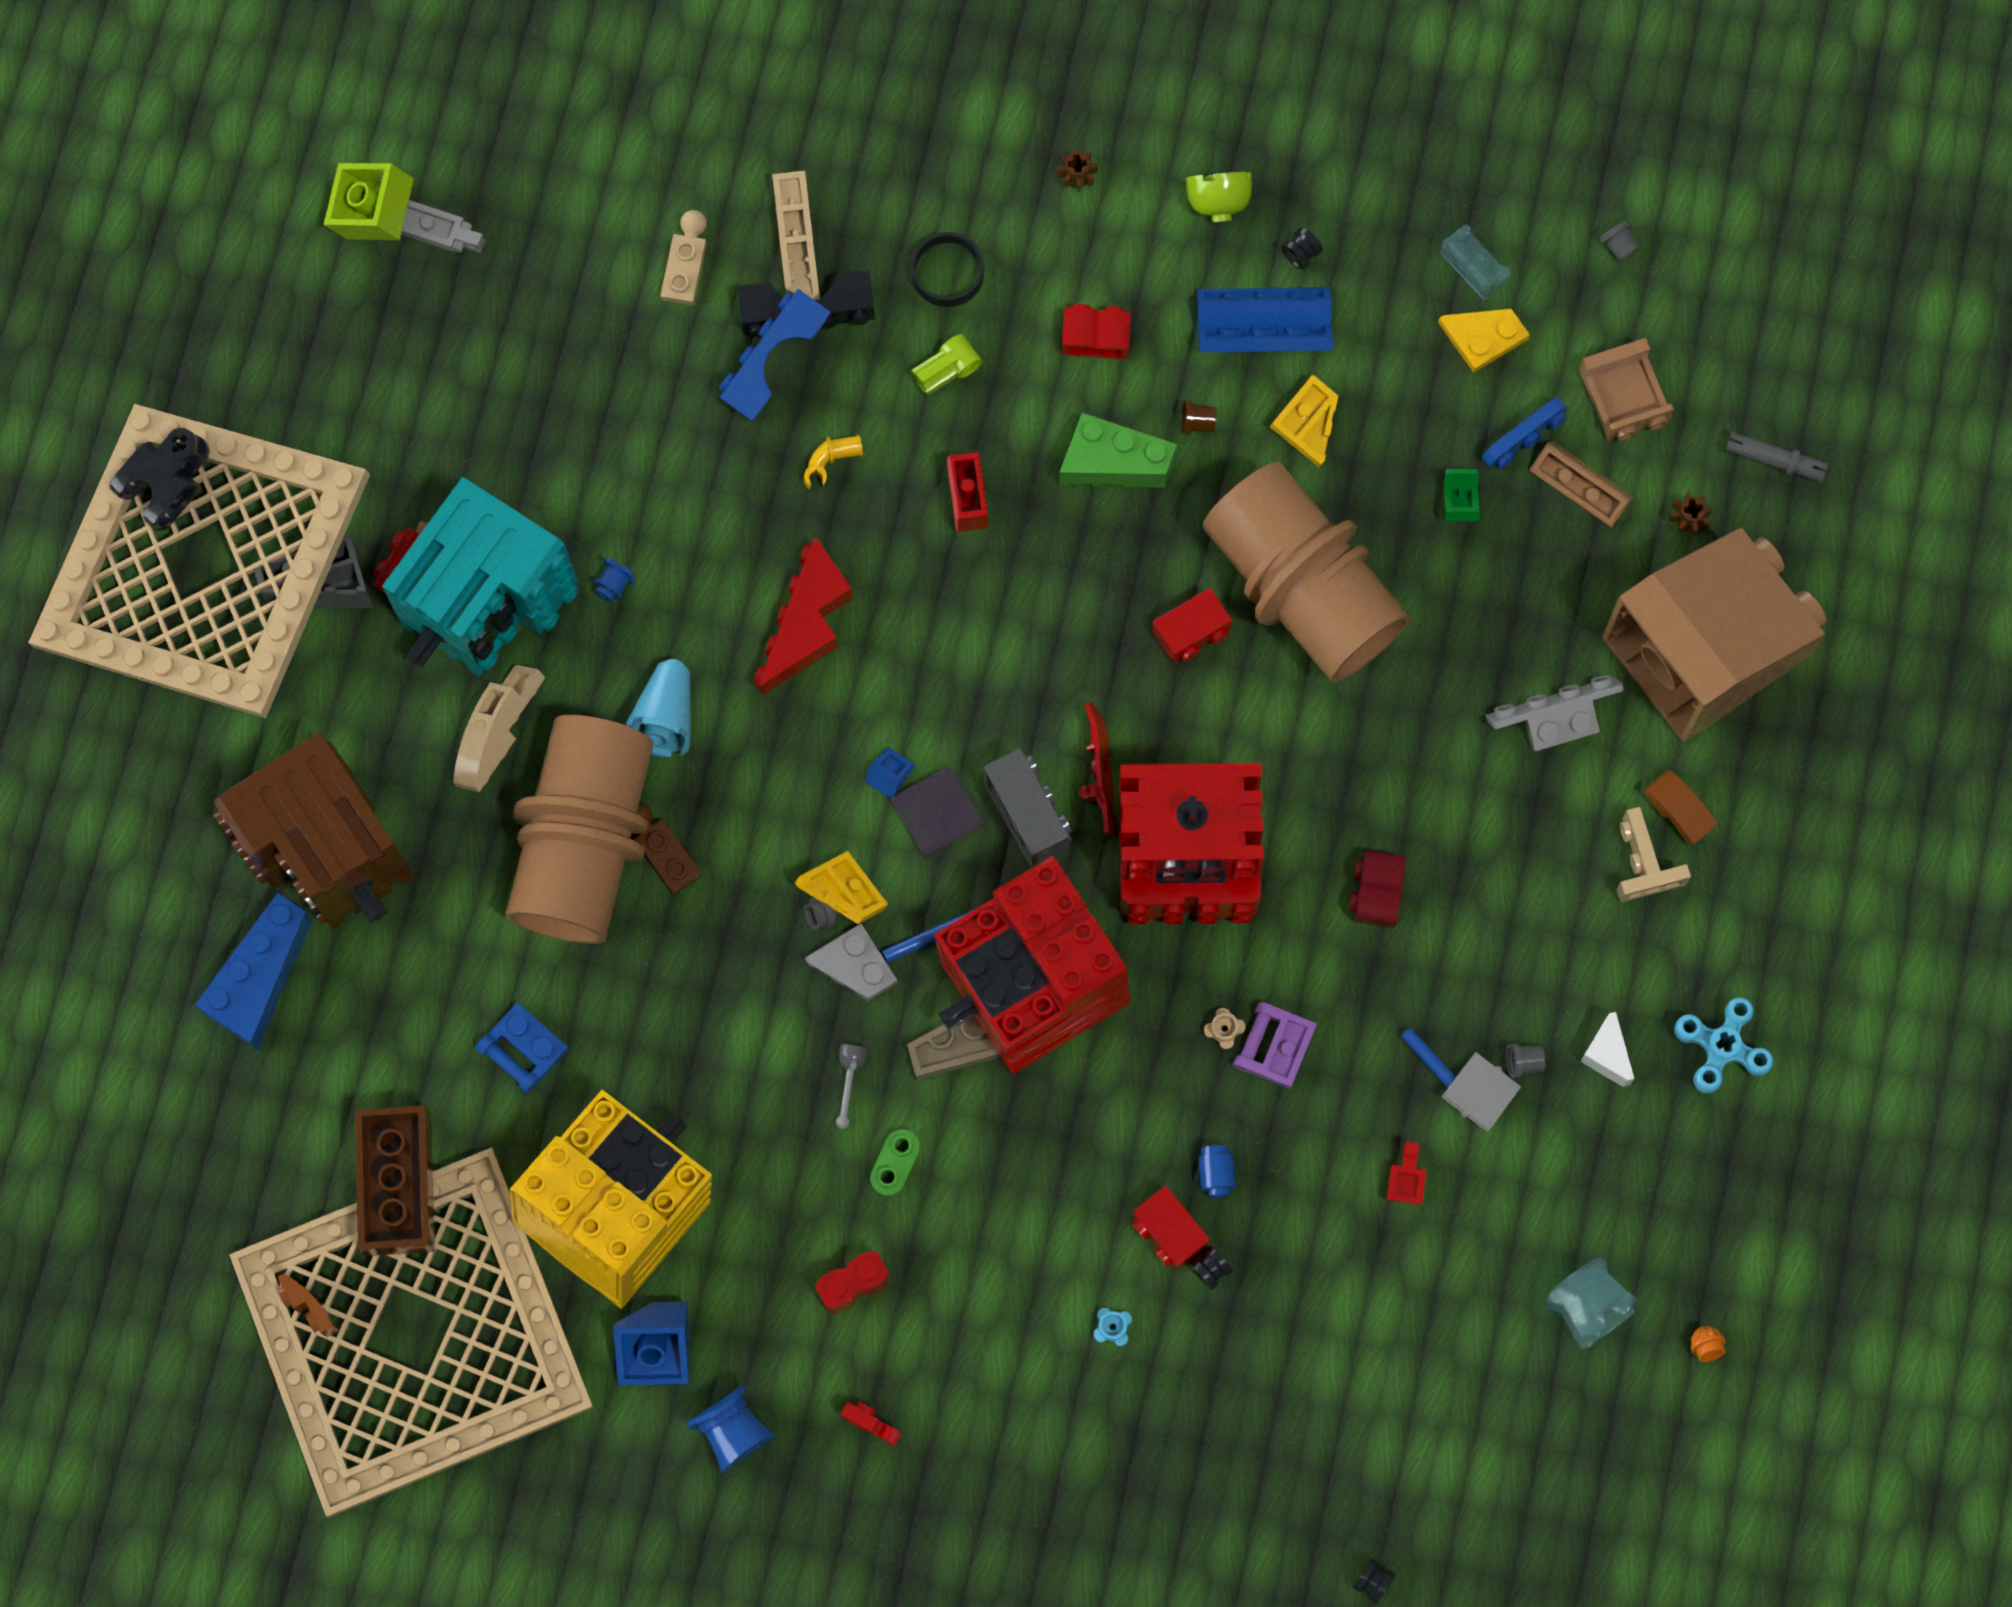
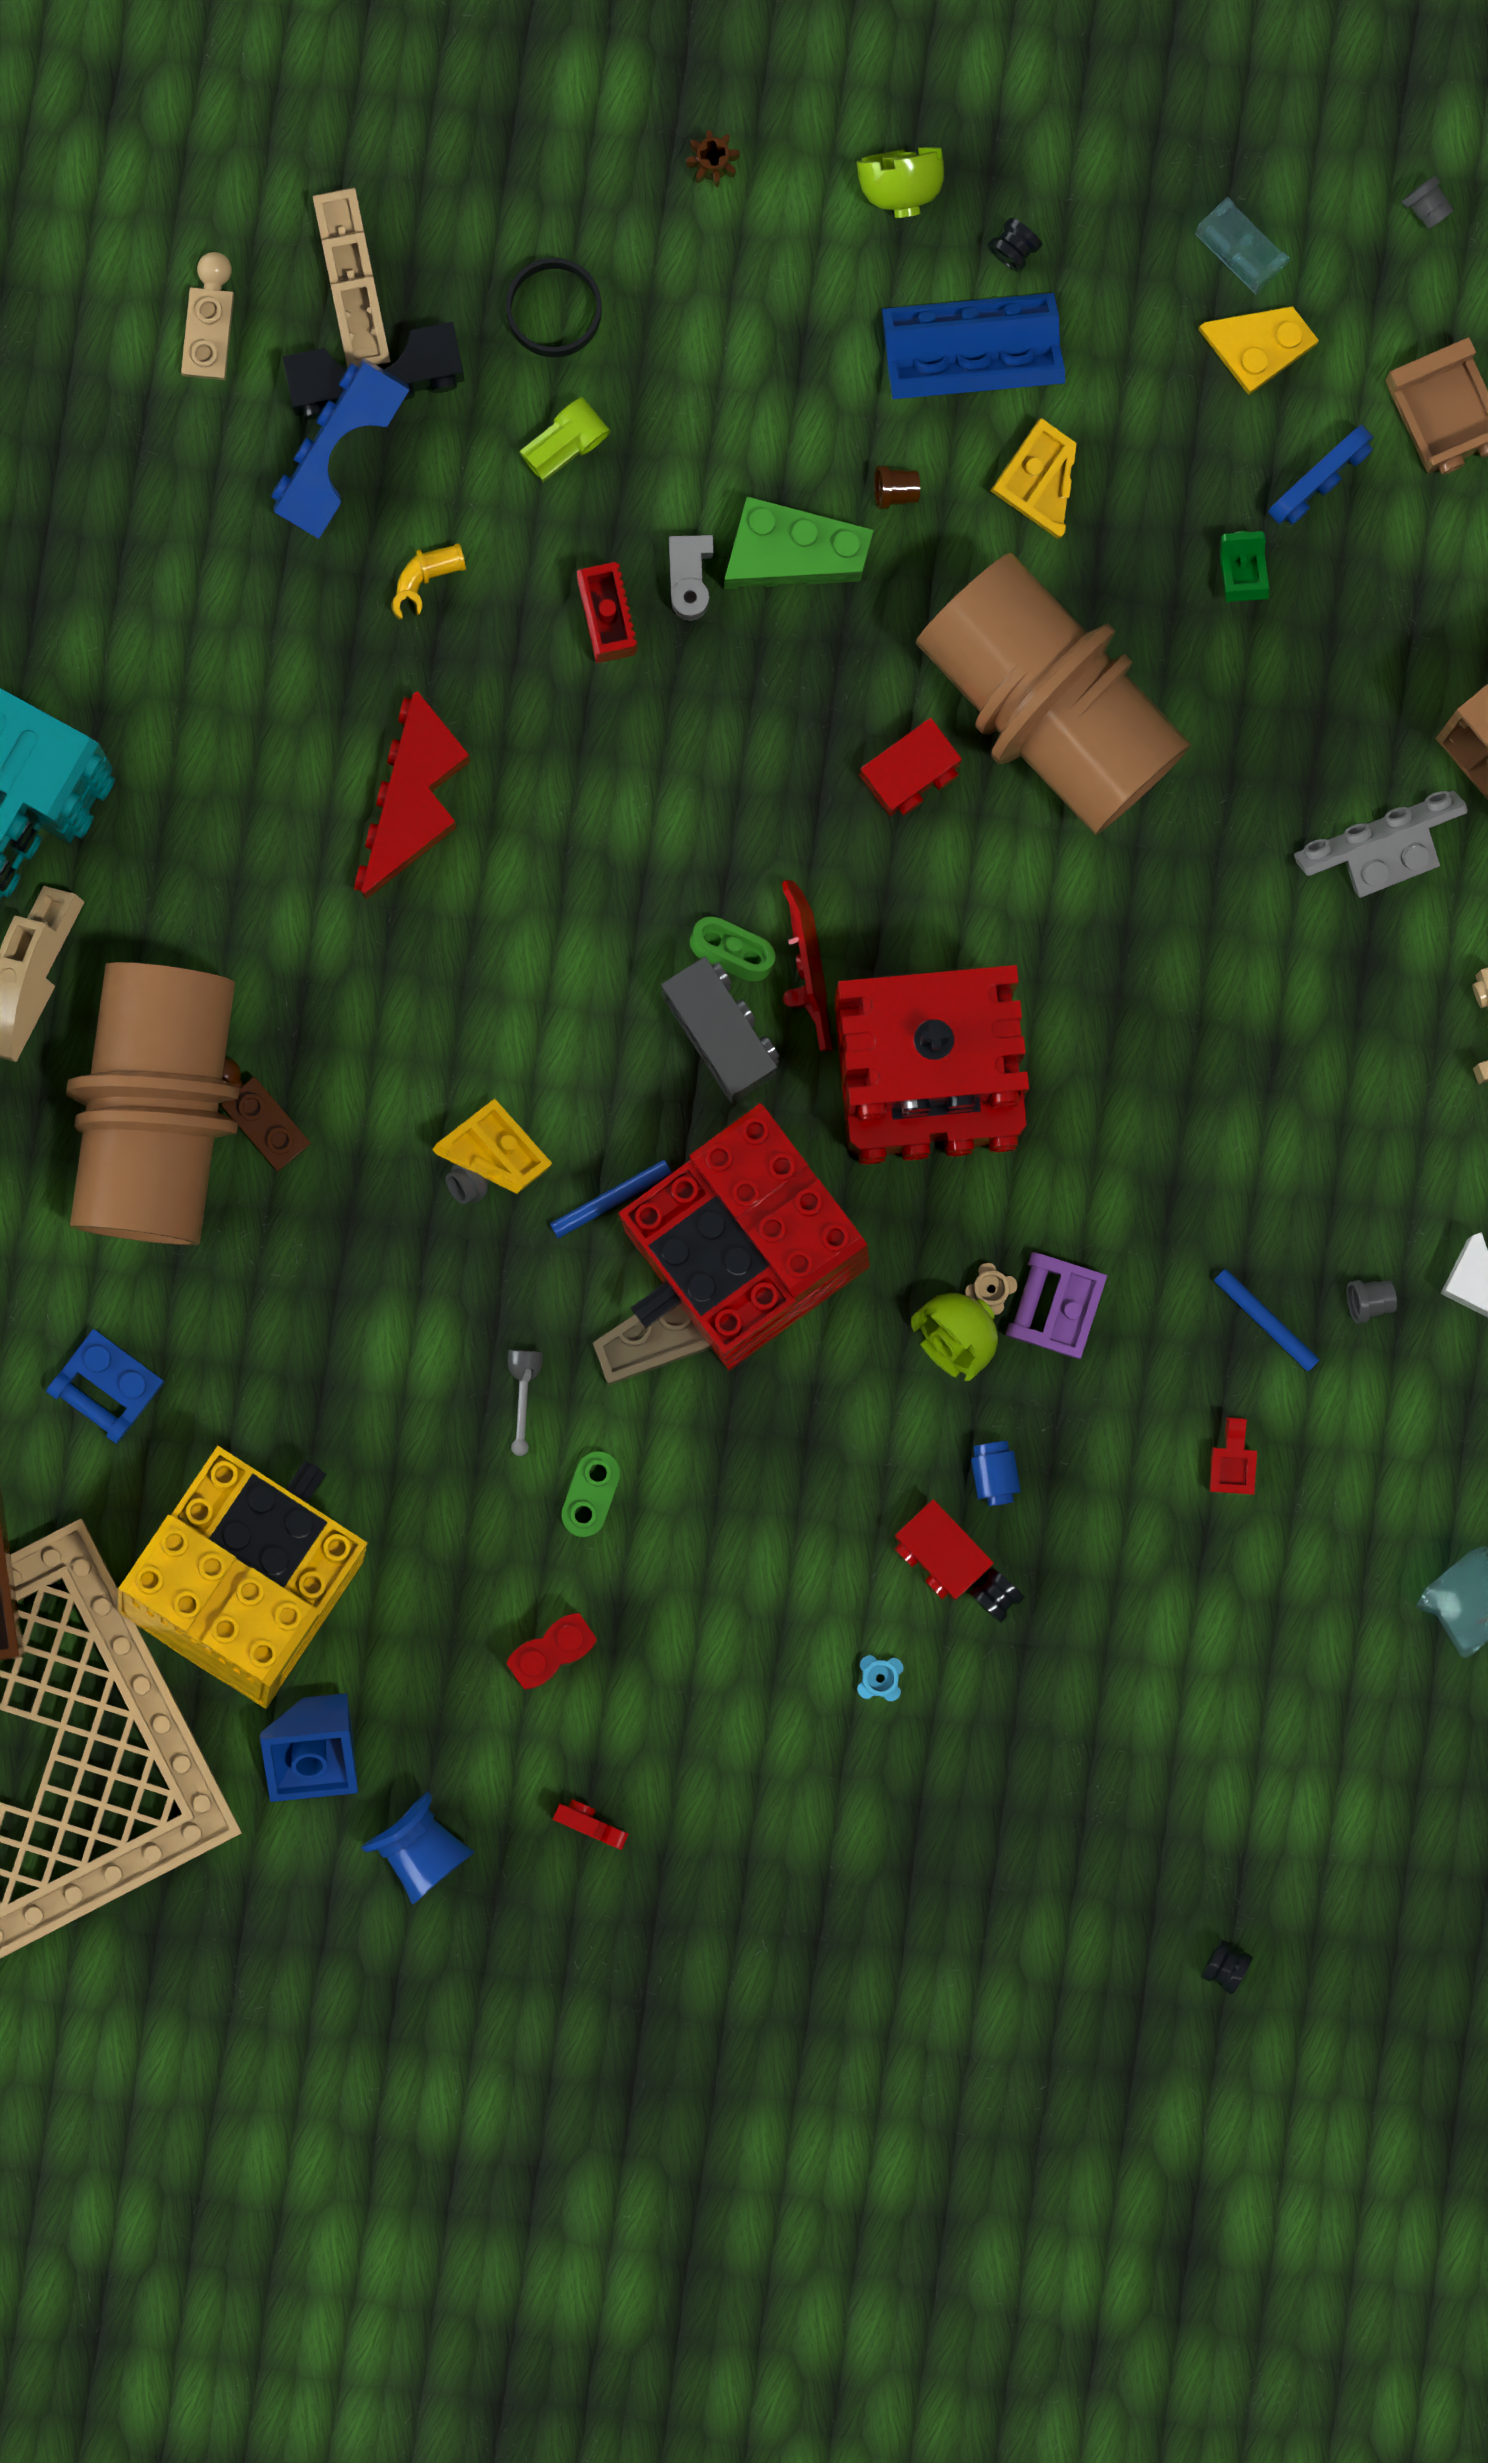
camera: 15 degrees left, 10 degrees up
blue brick [592,557,636,602] -> none
medium azure cone [625,659,691,757] -> none
light grey wing [805,924,898,1001] -> none
blue slope [865,747,916,798] -> none
clear purple tile [890,766,984,859] -> none
red brick [1061,304,1131,359] -> none
dark red brick [1349,850,1406,928] -> none
light grey piece [1442,1052,1521,1132] -> none
medium nougat slope [1529,441,1634,527] -> none
none -> light grey leg [669,535,713,621]
none -> bright green plate [690,917,776,981]
none -> lime cylinder [911,1292,998,1381]

